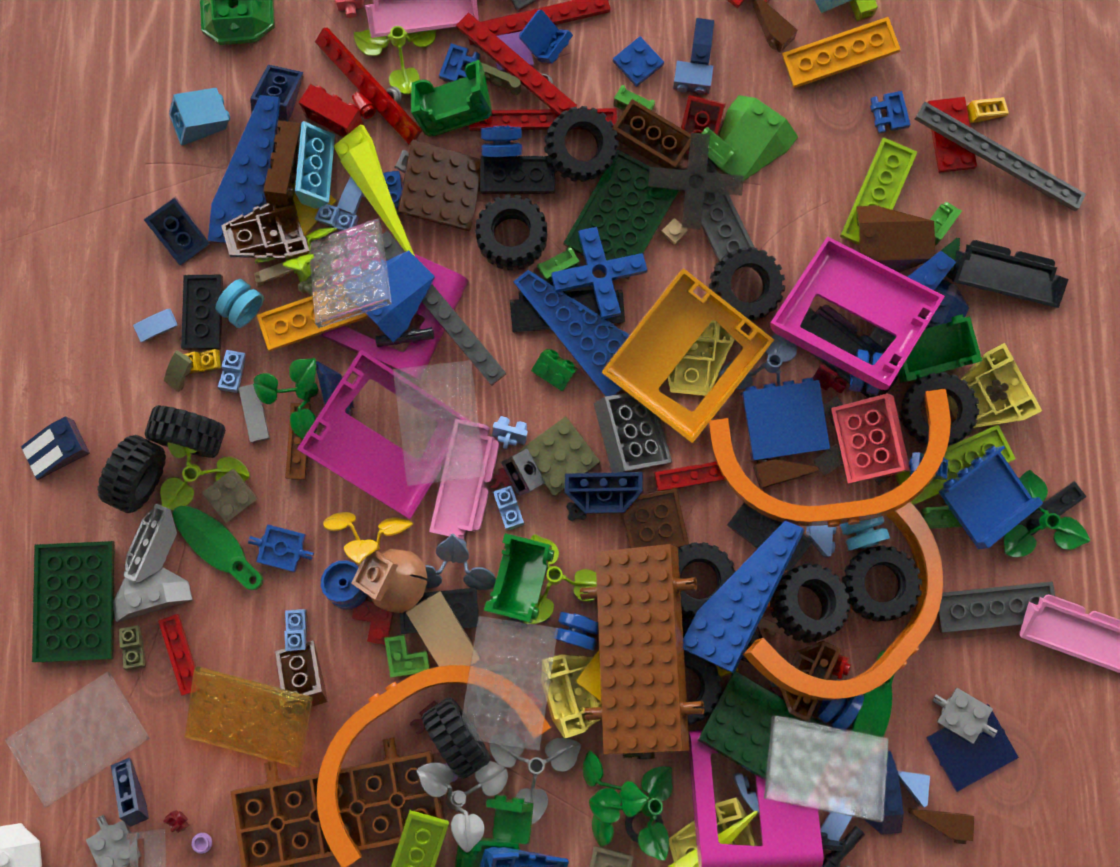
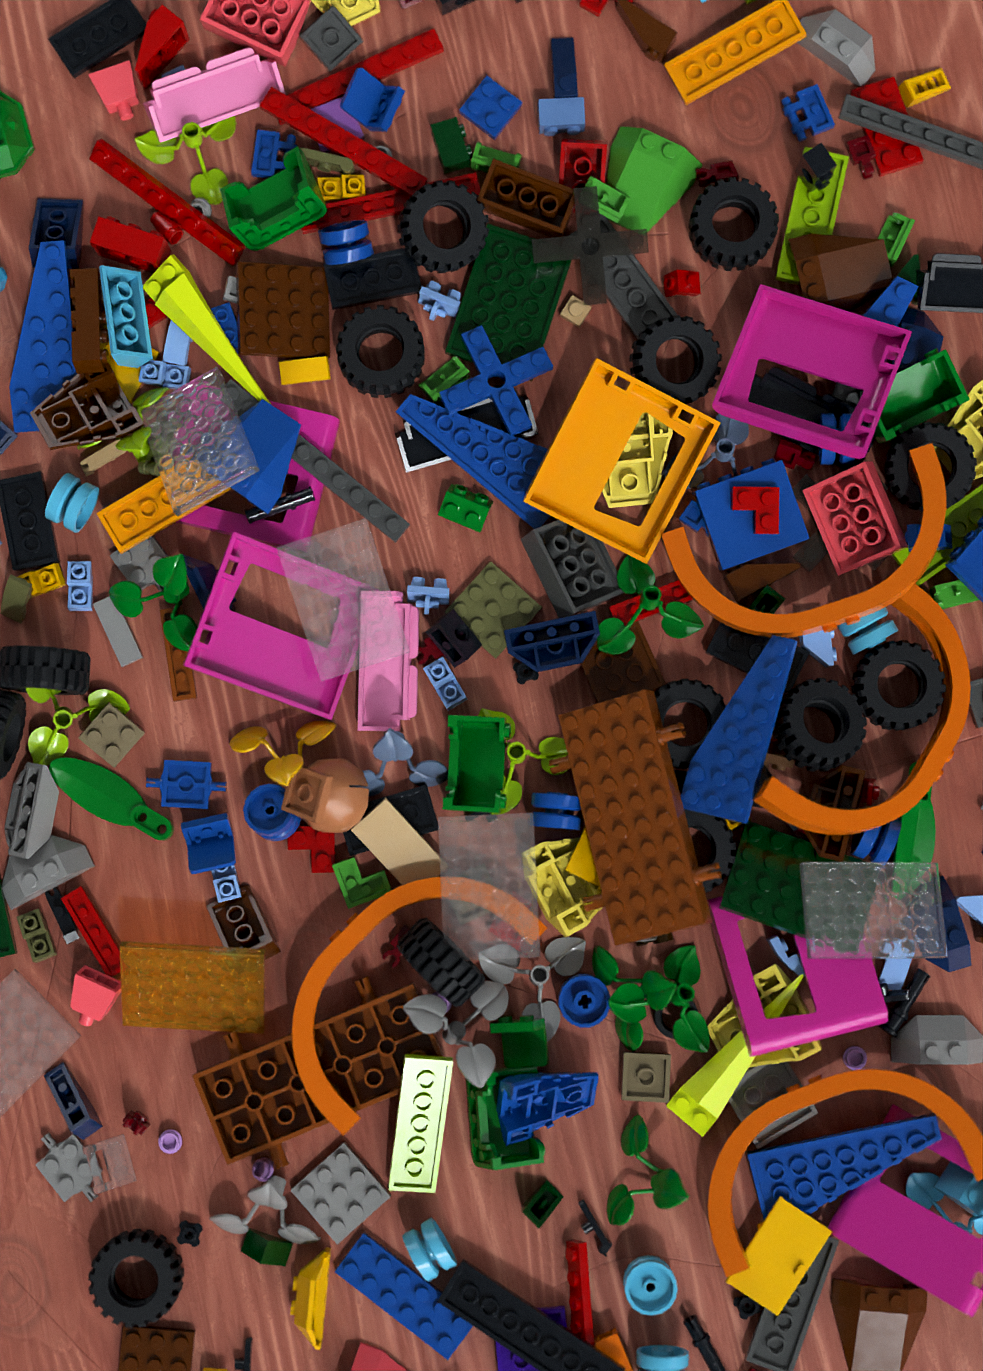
camera: 15 degrees left, 5 degrees up
none -> black piece [45,888,80,944]
none -> coral torso [70,965,125,1026]
none -> light grey plate [110,536,169,591]
none -> red plate [145,298,167,328]
none -> blue bracket [181,813,236,874]
none -> yellow slope [279,356,331,385]
none -> yellow slope [316,174,365,202]
none -> light blue hips [418,280,461,321]
none -> dark green brick [430,117,473,175]
none -> blue wheel [558,974,610,1028]
none -> green plant [597,555,704,654]
none -> red bracket [663,269,701,298]
none -> blue plate [678,500,710,538]
none -> black tyre [688,177,779,271]
none -> dark red plate [696,160,739,187]
none -> red plate [731,486,779,534]
none -> dark green slope [748,585,786,614]
none -> black brick [795,143,837,193]
none -> light grey wedge [797,9,875,87]
none -> dark red plate [845,135,876,180]

